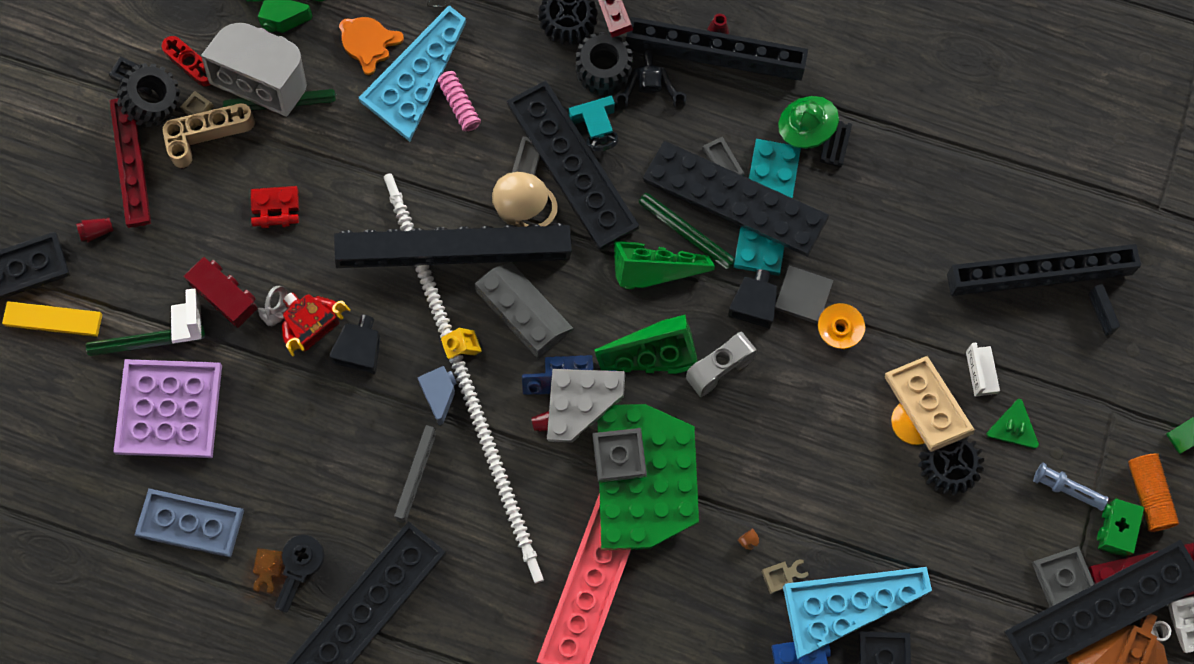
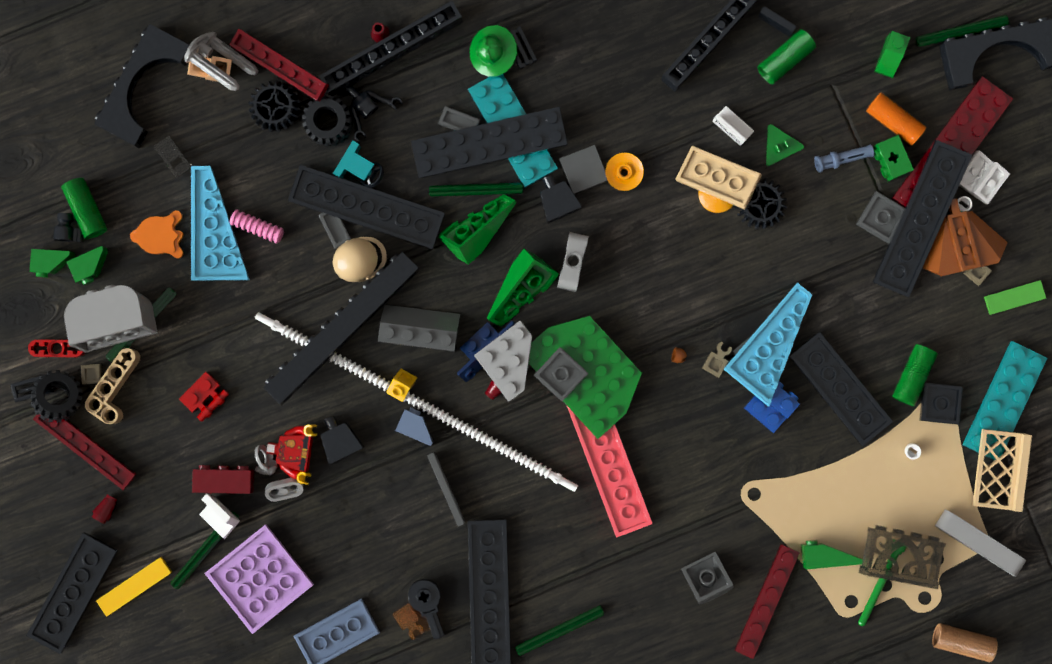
camera: 35 degrees left, 15 degrees up
none -> light grey plate [265,478,303,502]
none -> green piece [758,29,816,84]

